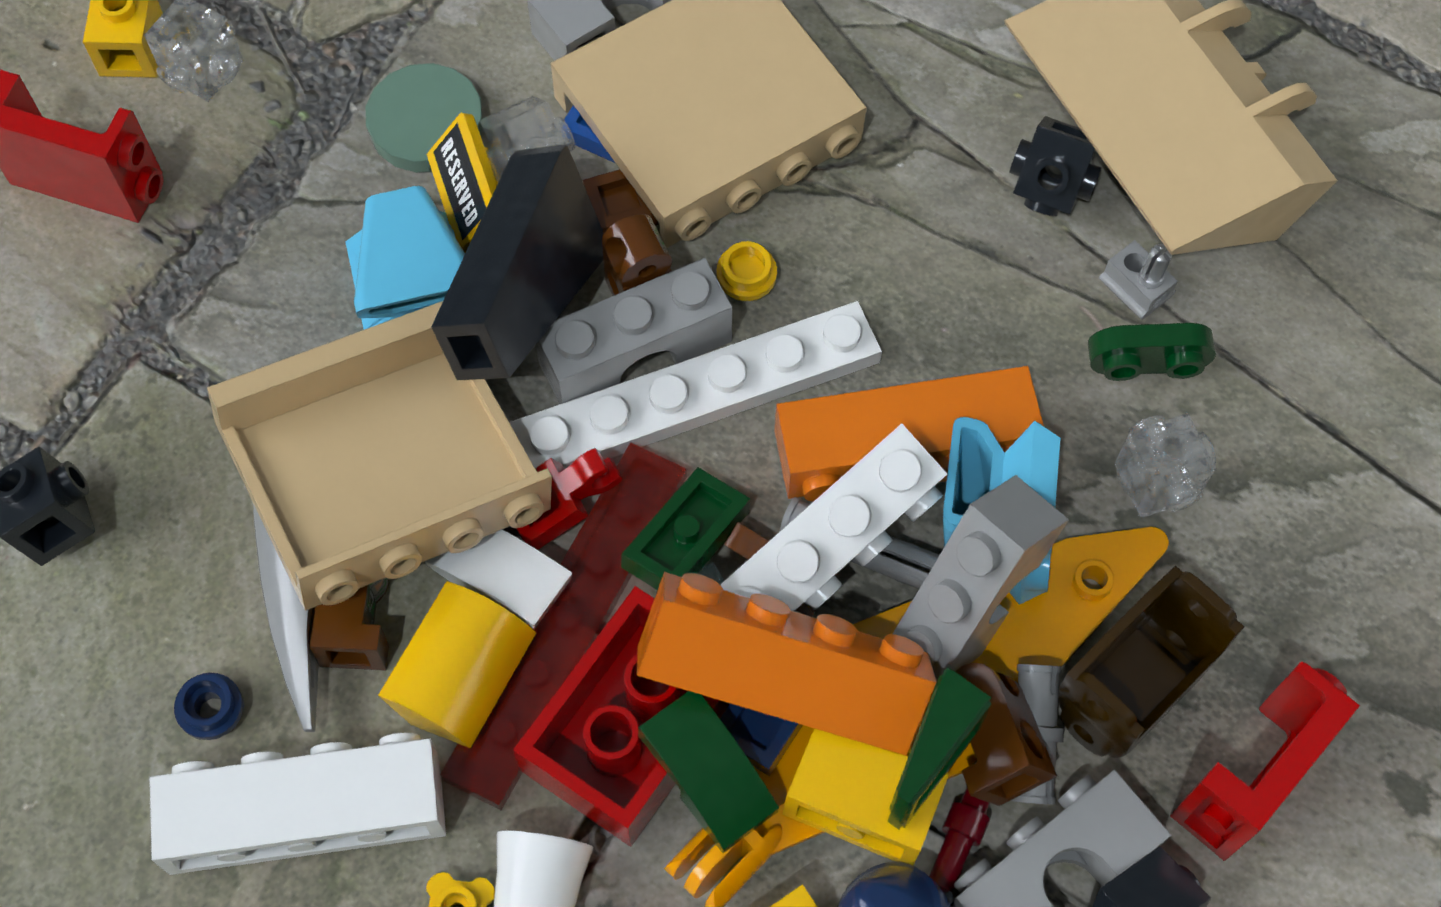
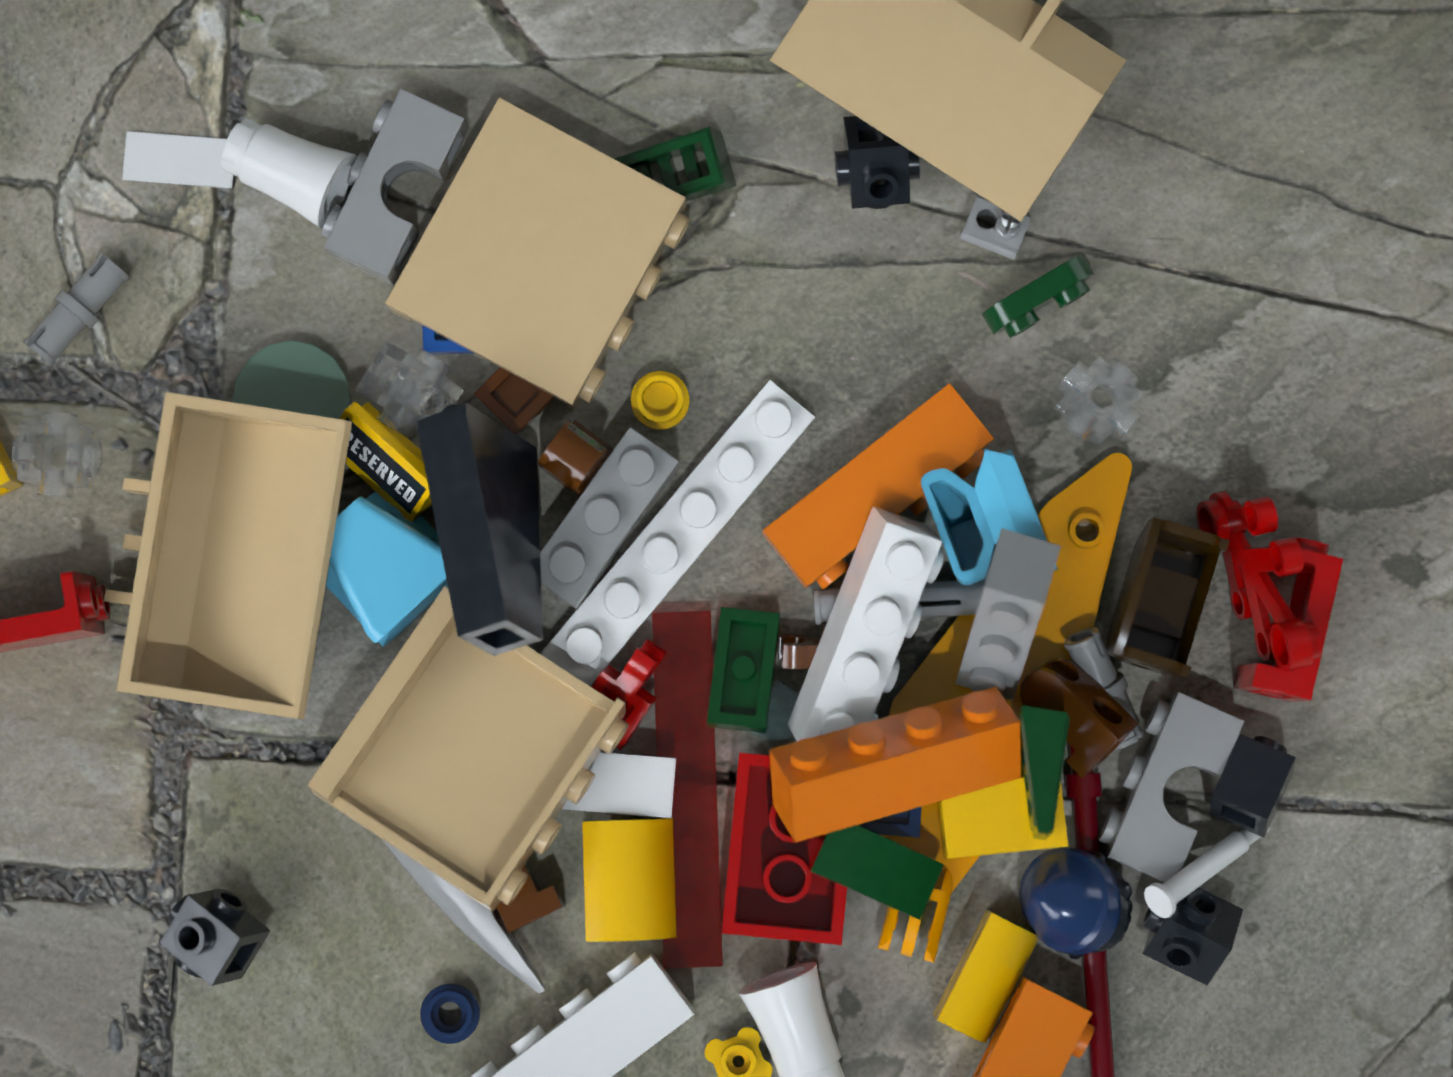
camera: 25 degrees left, 20 degrees up
none -> tan piece [104,392,352,720]
none -> dark green slope [614,127,736,201]
none -> red plant [1197,491,1322,671]

